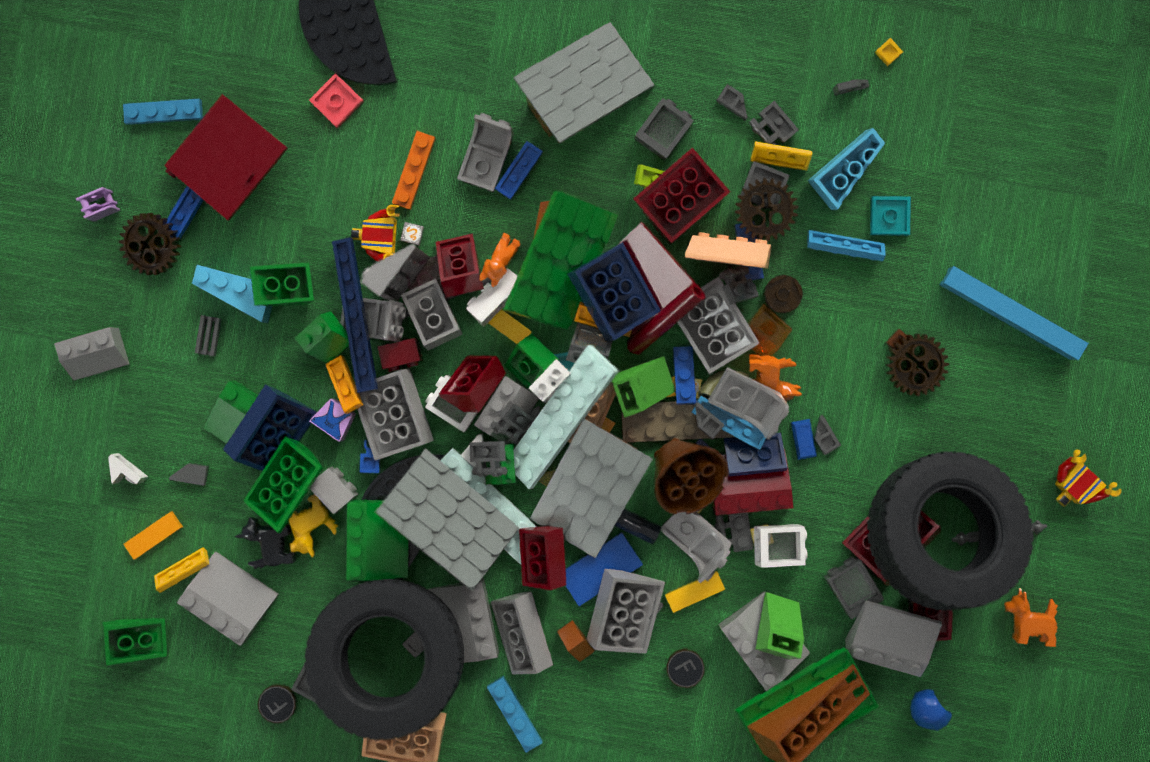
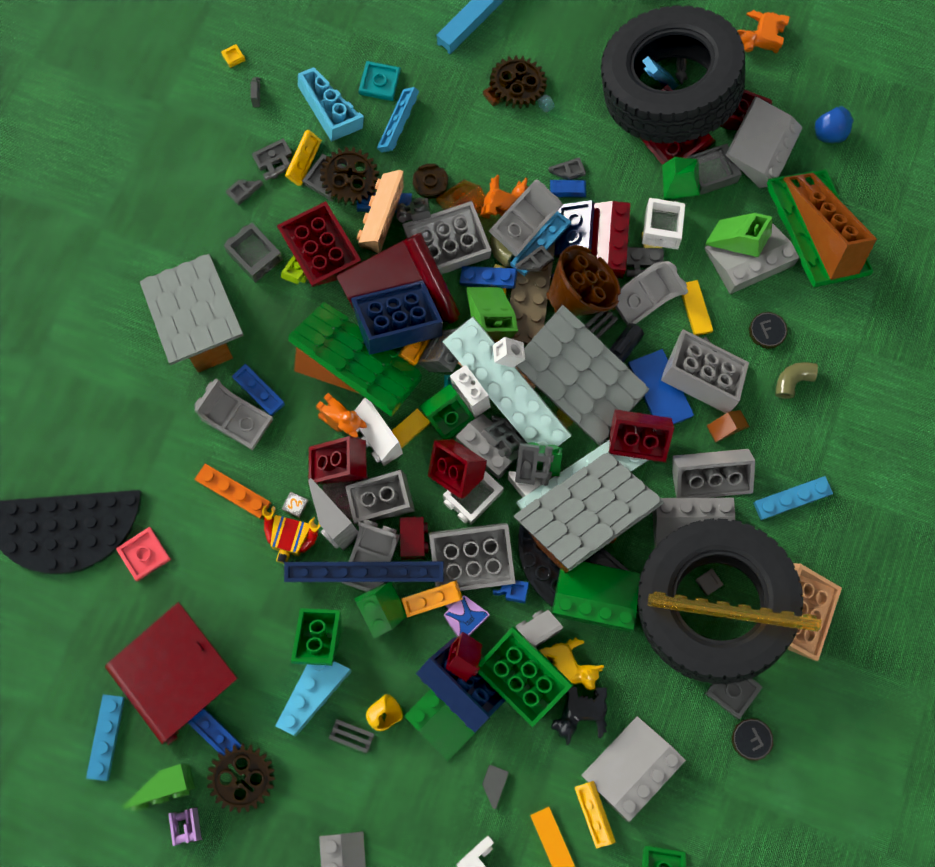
camera: 85 degrees left, 15 degrees down
none -> bright green slope [123,764,195,812]
none -> yellow hair [366,694,403,731]
none -> dark red brick [446,632,482,682]
none -> white brick [493,337,525,368]
none -> clear light blue axle [538,95,554,113]
none -> dark grey tile [585,311,618,339]
none -> dark azure plate [642,56,679,90]
none -> clear yellow plate [648,592,822,632]
none -> green slope [663,157,700,200]
none -> olive cylinder [775,362,818,399]

